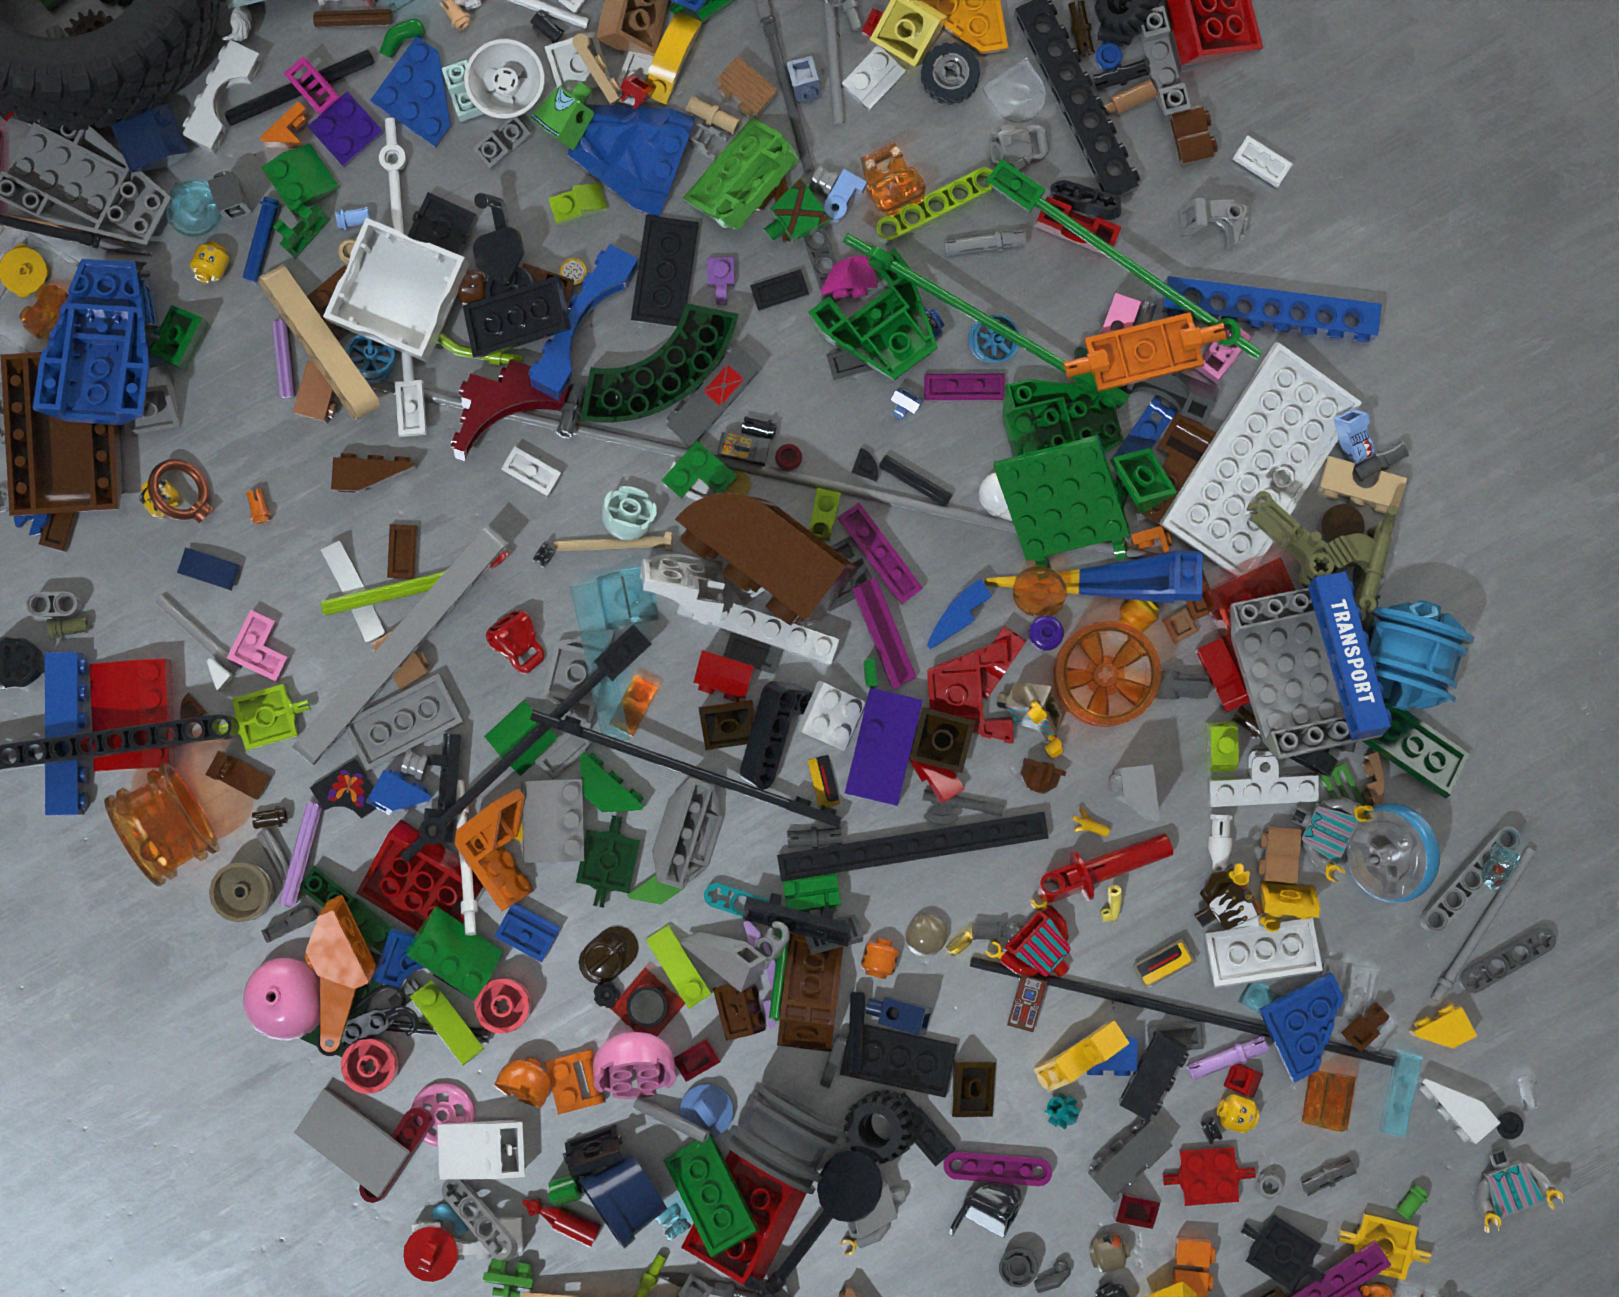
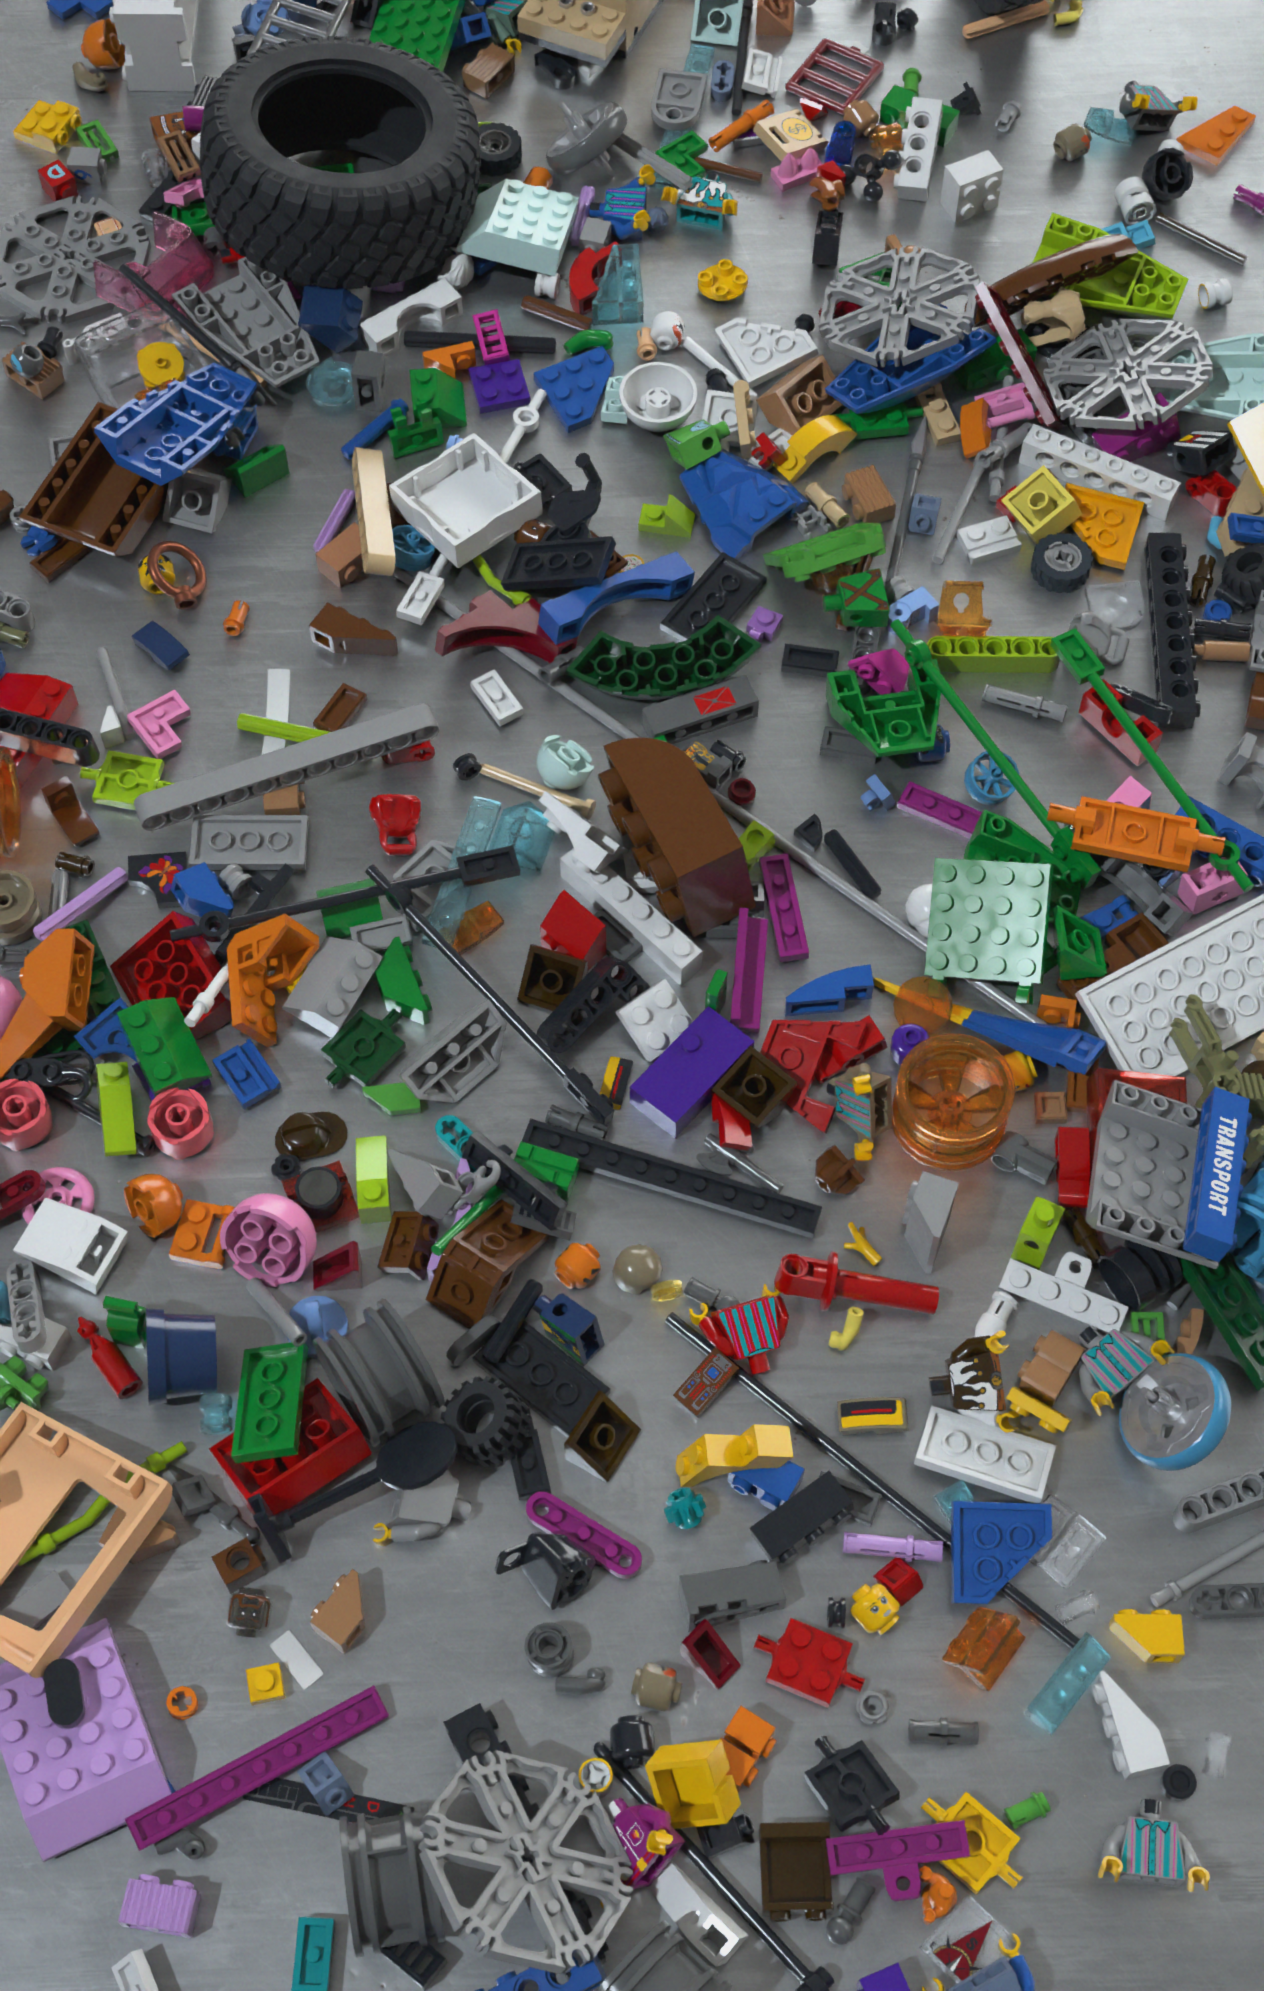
camera: 25 degrees right, 25 degrees down
yellow head [190,241,229,283] -> none
light grey slope [472,117,533,169] -> none
black plate [563,1125,624,1178] -> none
reddish brown plate [1341,1002,1390,1052] -> none

